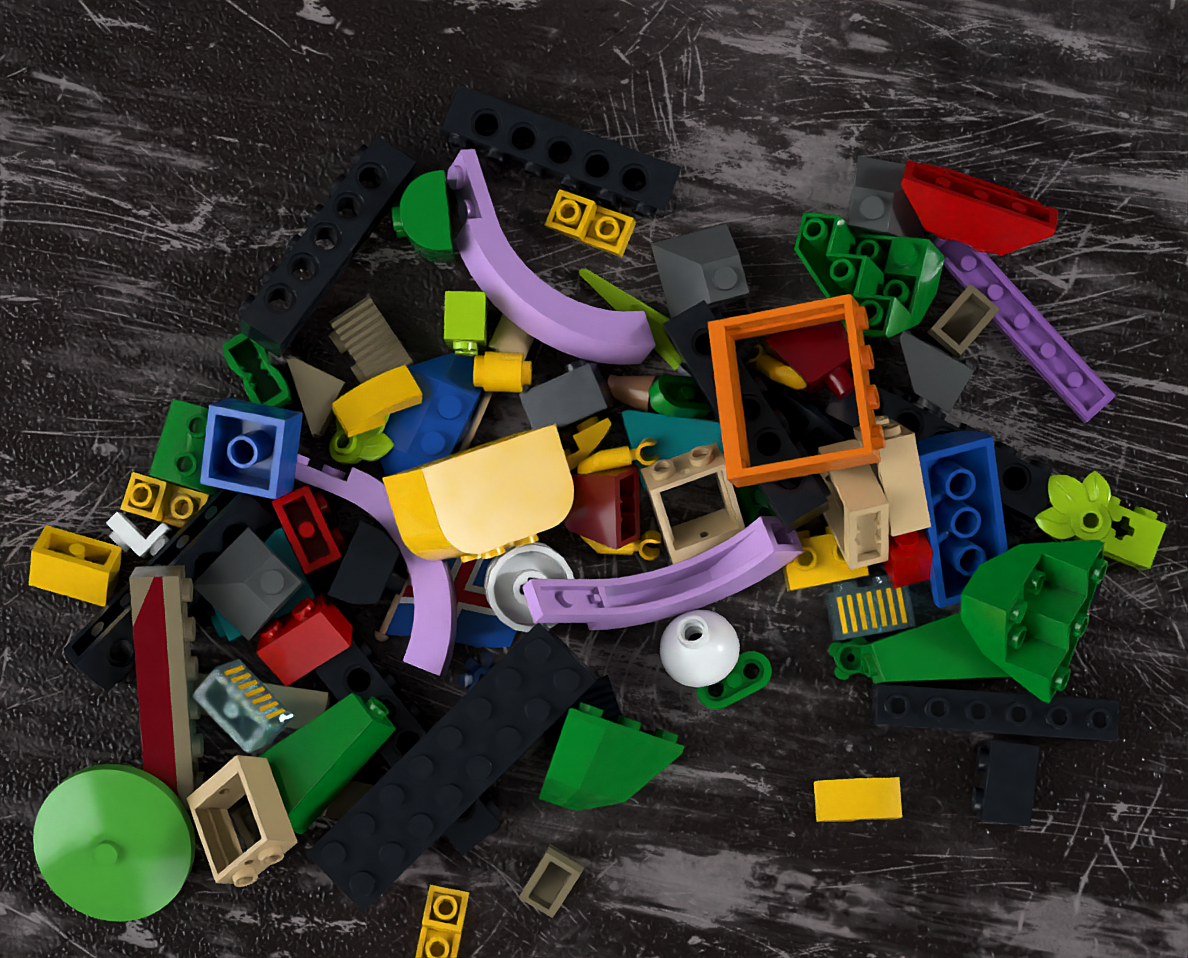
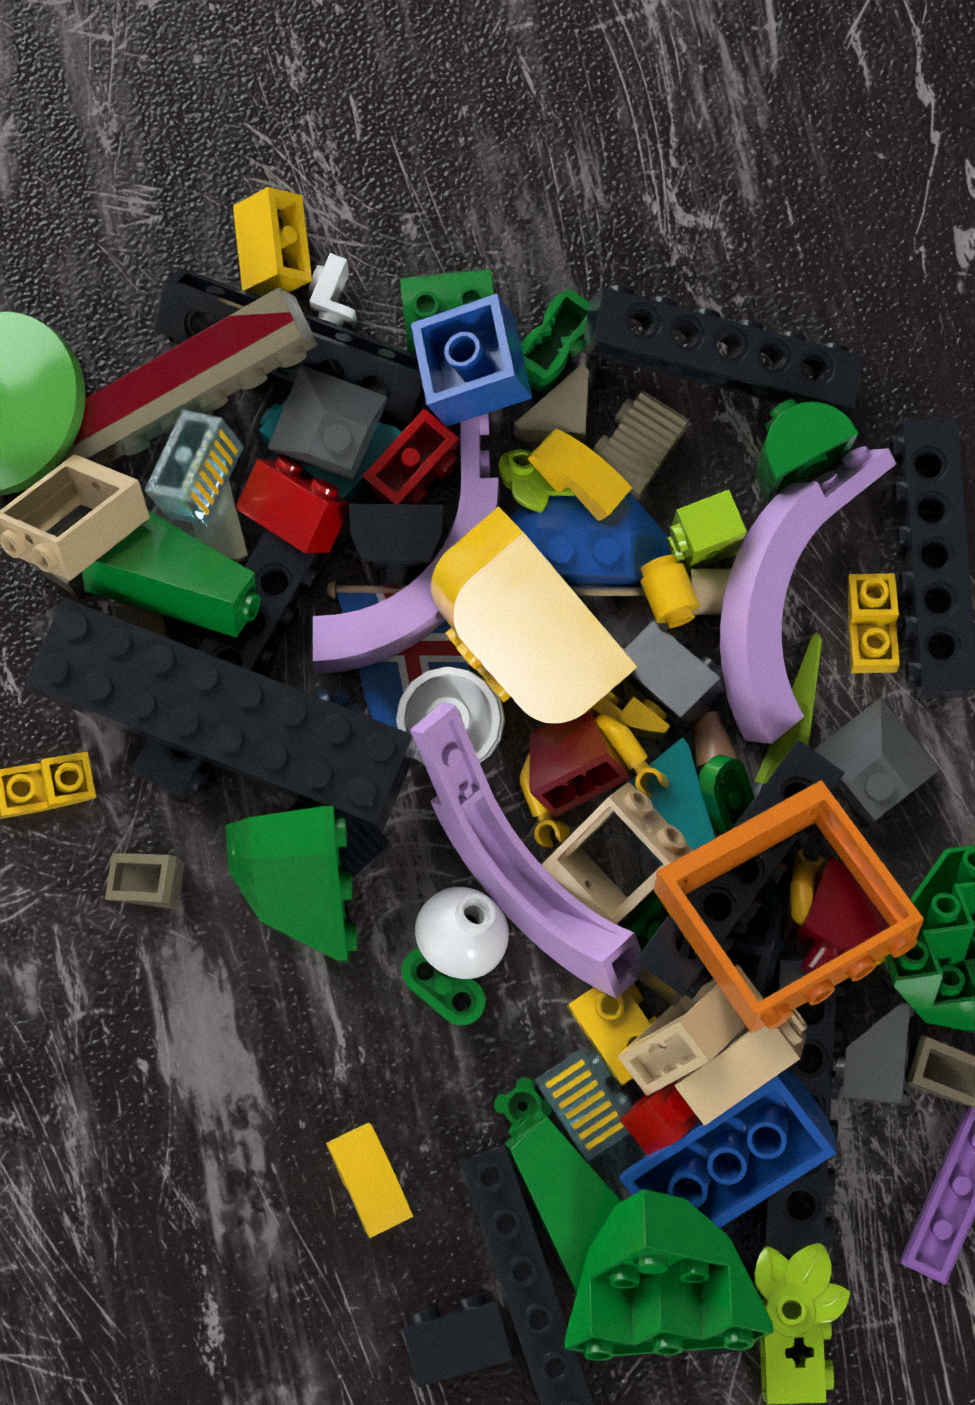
camera: 70 degrees right, 5 degrees down
yellow slope [120,472,212,528] -> none

